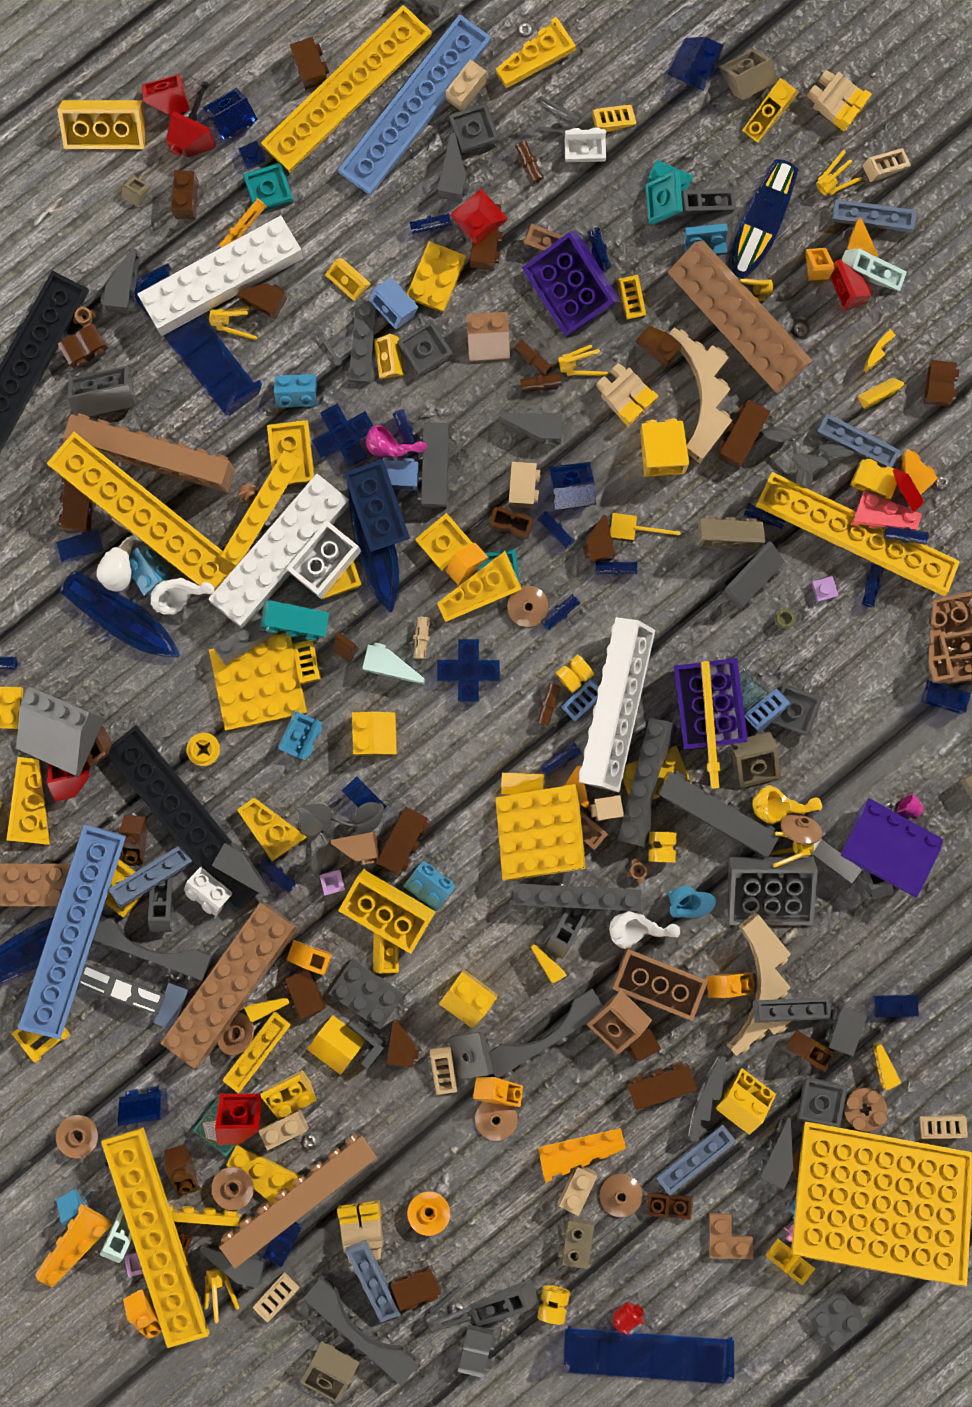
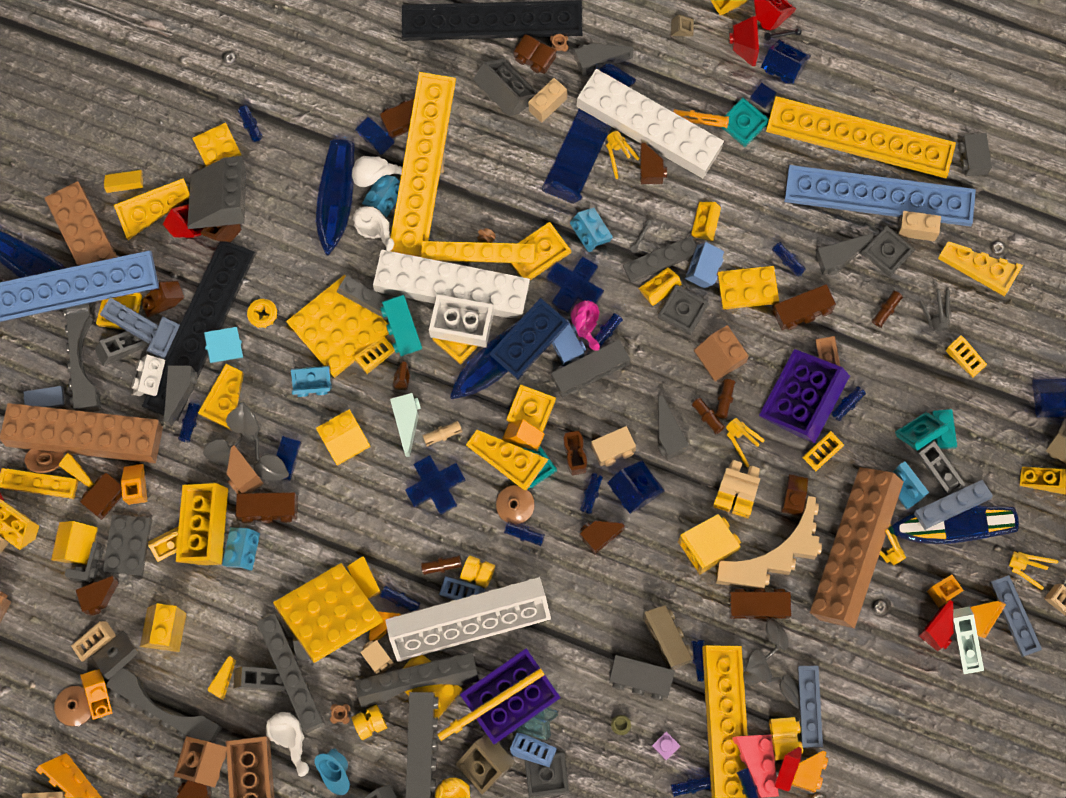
camera: 60 degrees right, 10 degrees down
medium nougat brick [63,413,236,493] -> none
slope [78,964,165,1015] -> none
reddish brown brick [171,170,199,220] -> none
reddish brown brick [290,37,329,90] -> none
lavender plate [319,870,346,895] -> none
red slope [450,188,508,245] -> none
white bracket [565,127,606,162] -> none
medium nougat plate [580,811,608,850] -> none
clear blue pin [596,560,637,576] -> none
yellow piece [610,513,681,540] -> none
yellow slope [858,378,904,409] -> none
yellow slope [863,329,896,373] -> none
reddish brown brick [924,360,959,407] -> none
none -> sand blue tile [146,317,180,359]
none -> medium azure piece [204,327,243,363]
none -> tan brick [528,78,567,123]
none -> sand blue plate [914,480,993,530]

